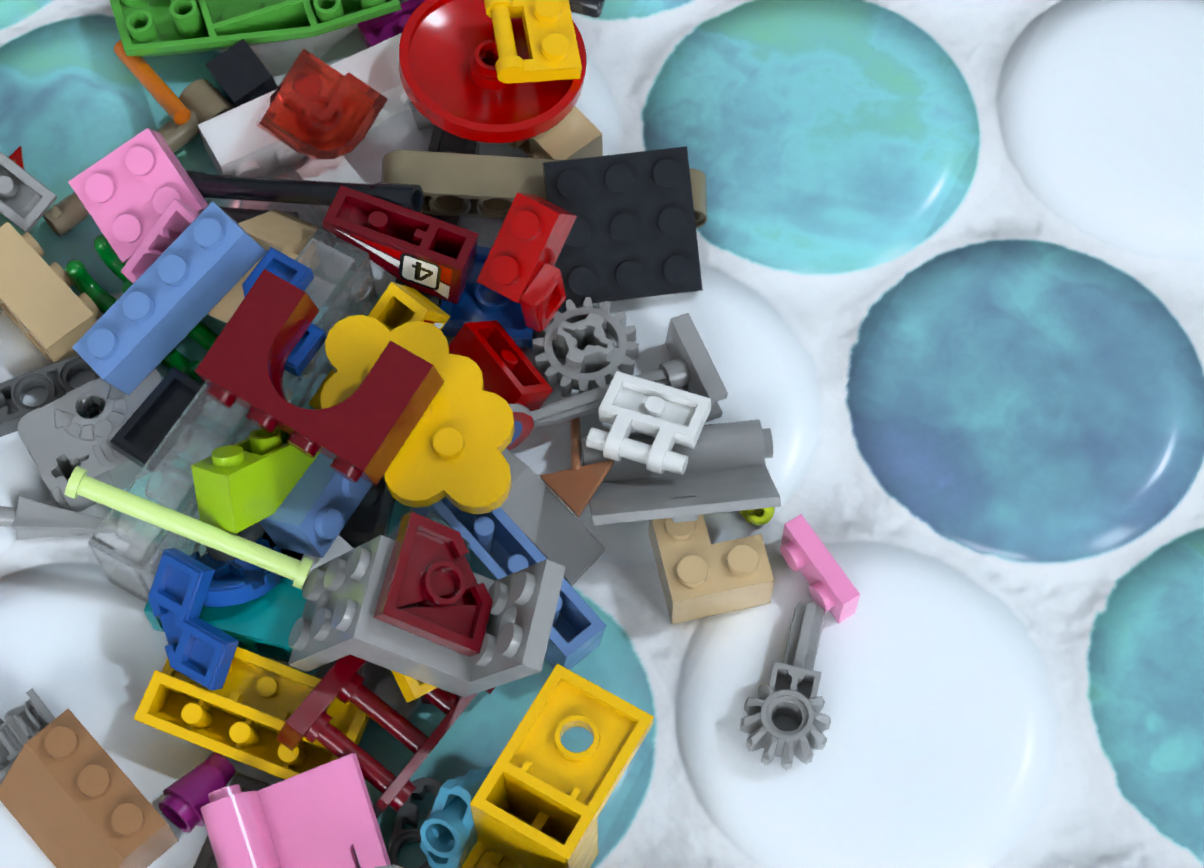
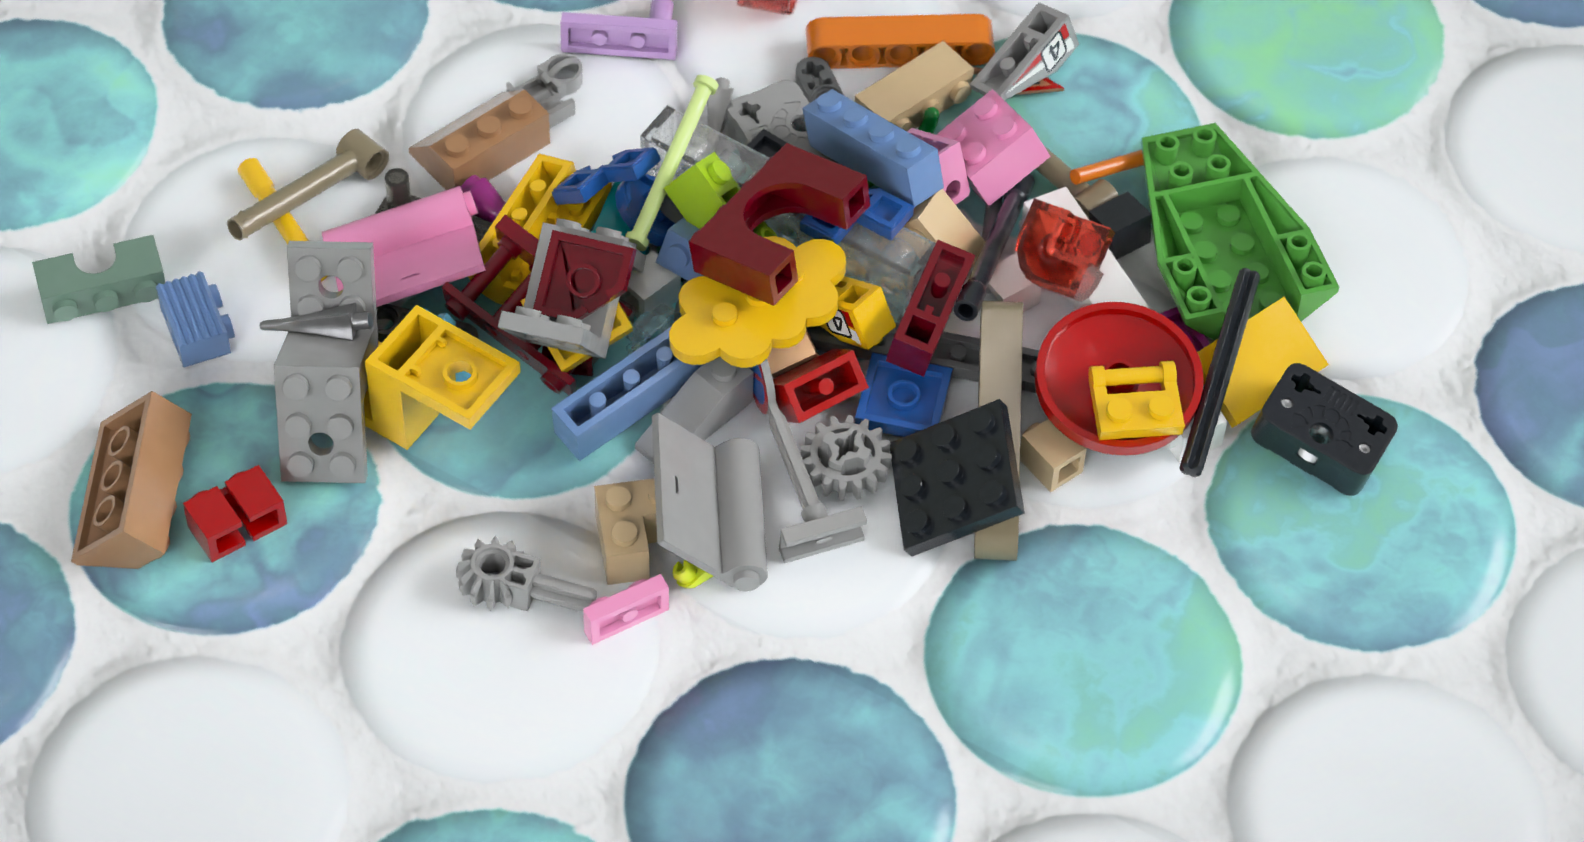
camera: 90 degrees right, 10 degrees down
red brick [476,192,577,303] -> none
red tile [520,263,566,333] -> none
nougat piece [540,417,614,518] -> none
white plate [586,371,711,476] -> none

